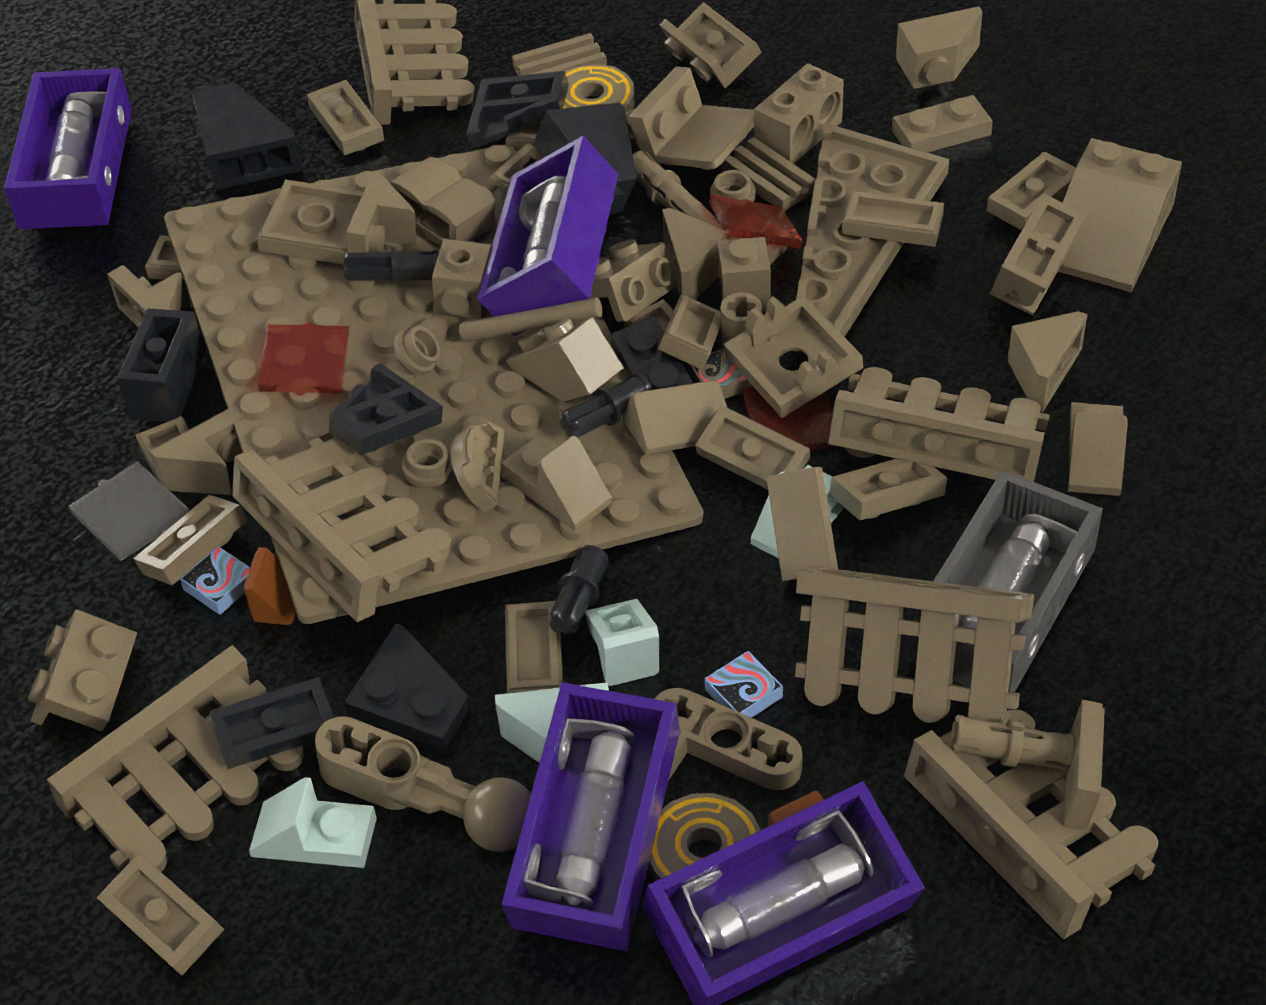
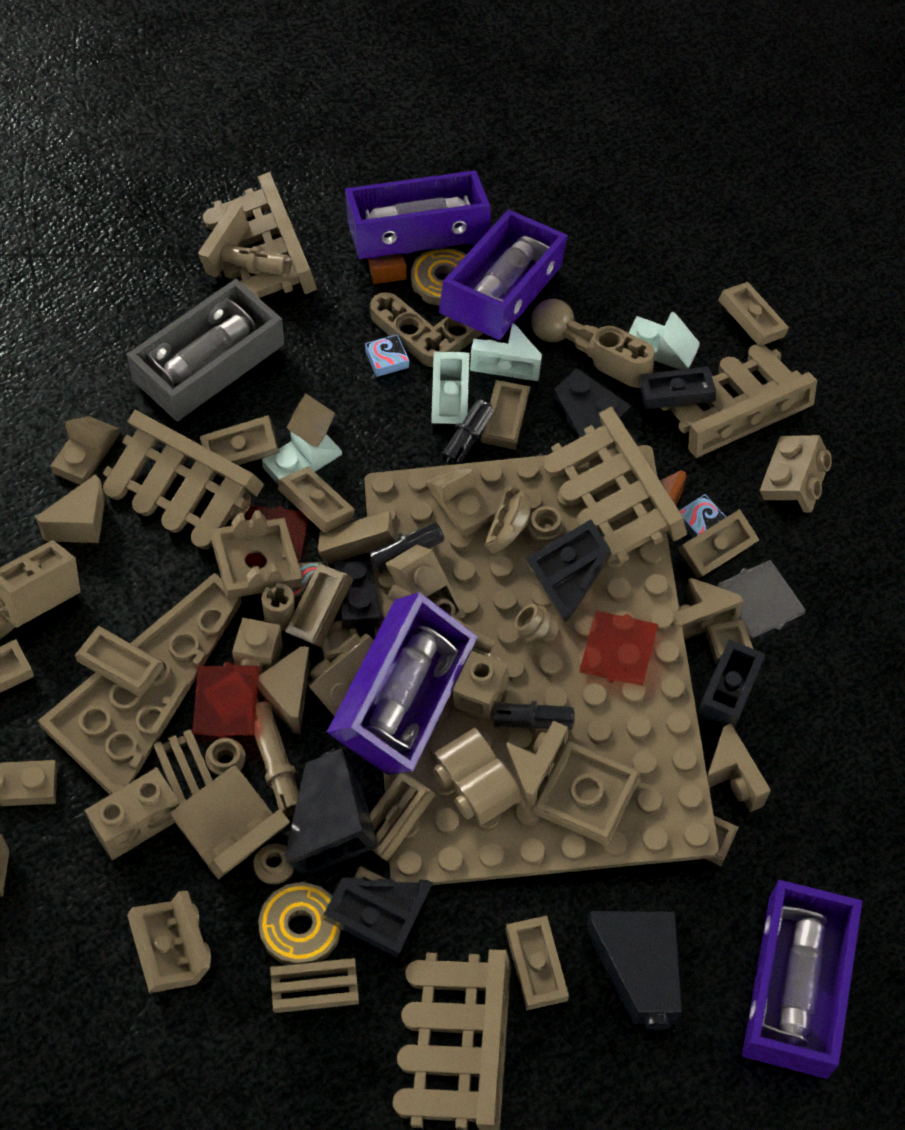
camera: 170 degrees left, 10 degrees up
dark tan fence [795,567,1034,723] -> none

